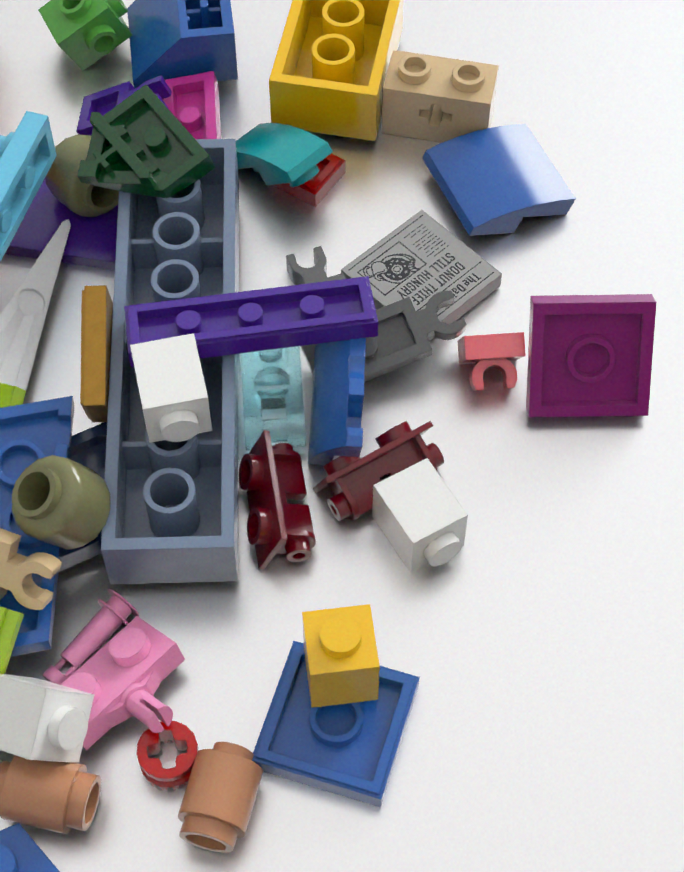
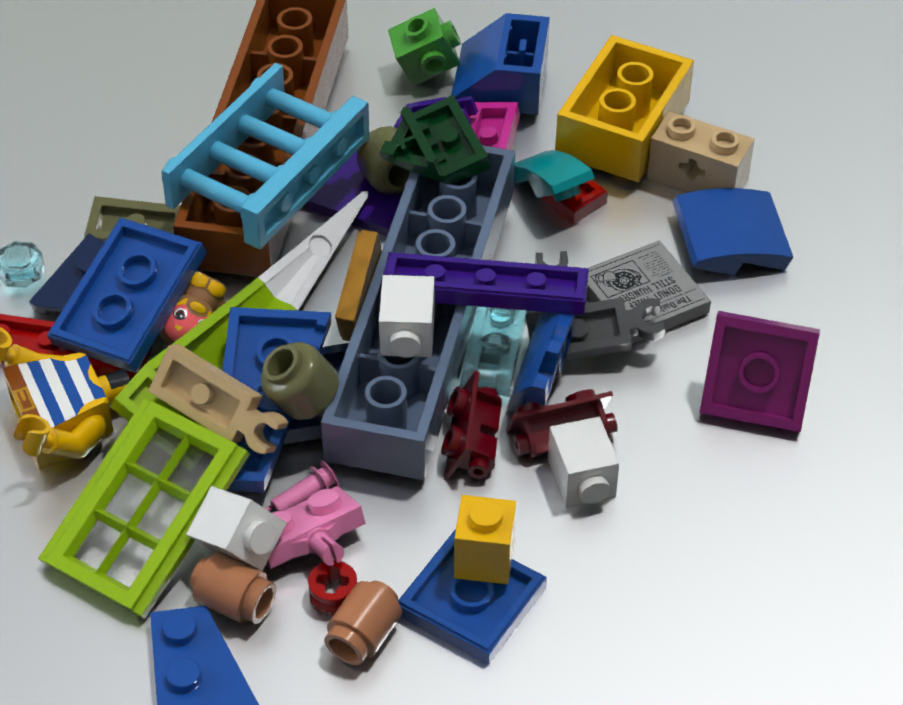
camera: 15 degrees right, 10 degrees down
coral tile [457,332,526,391] -> none

